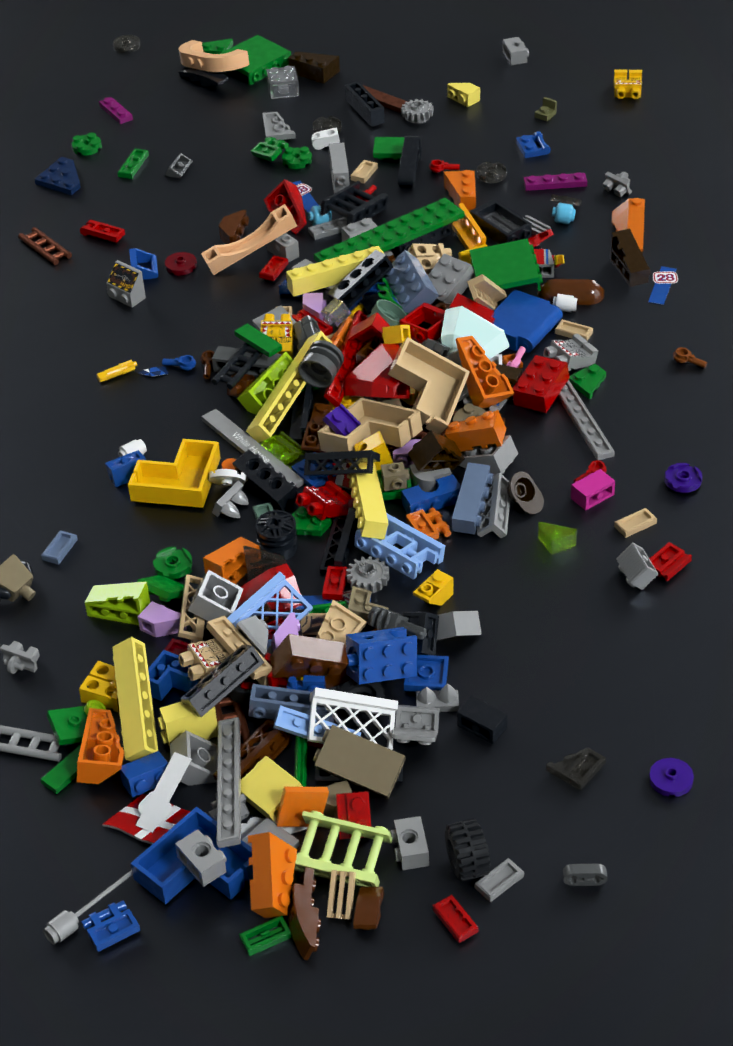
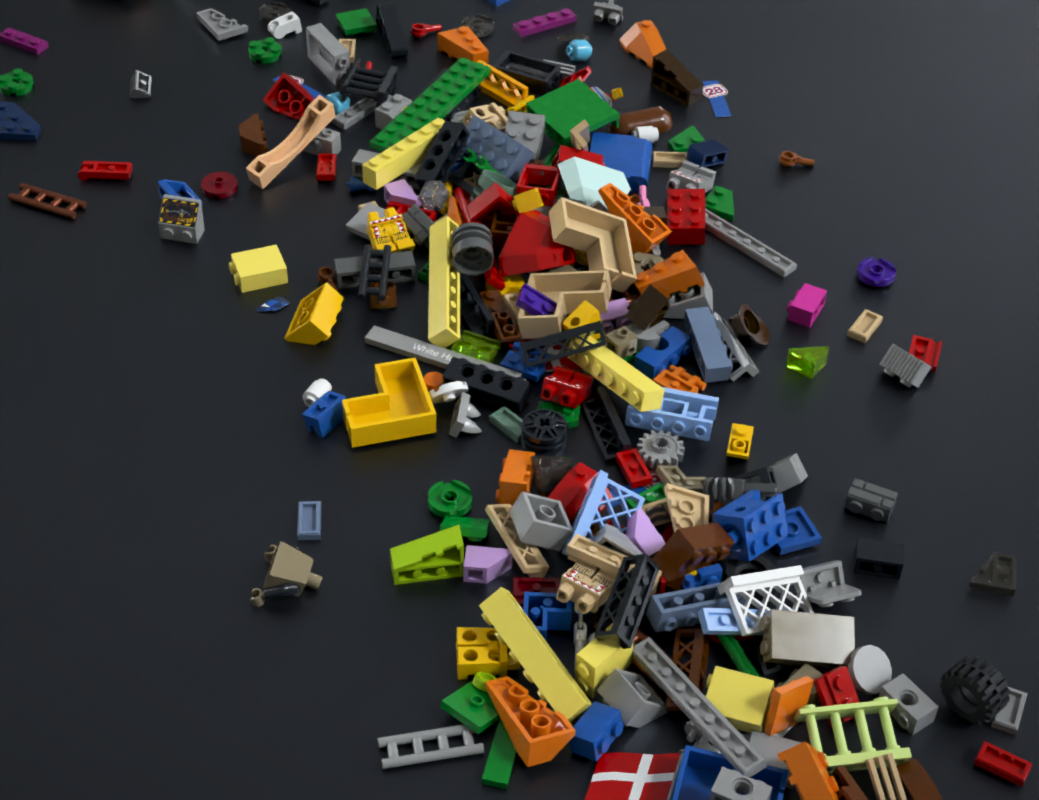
camera: 30 degrees left, 0 degrees up
light grey hips [0,641,40,674] -> none
yellow piece [96,360,137,383] -> none
green tile [117,149,149,179] -> none
white sticker [135,752,192,833] -> none
blue plate [162,355,196,371] -> none
green tile [234,323,282,358] -> none
lime wedge [237,351,293,415] -> none
green plate [251,137,289,162] -> none
light grey tile [416,684,459,712] -> none
red plate [573,460,607,483] -> none
none -> light yellow brick [229,244,288,293]
none -> yellow slope [284,282,344,345]
none -> green wing [668,125,705,152]
none -> dark blue brick [686,139,729,168]
none -> dark grey brick [844,478,898,523]
none -> light grey tile [848,645,892,695]

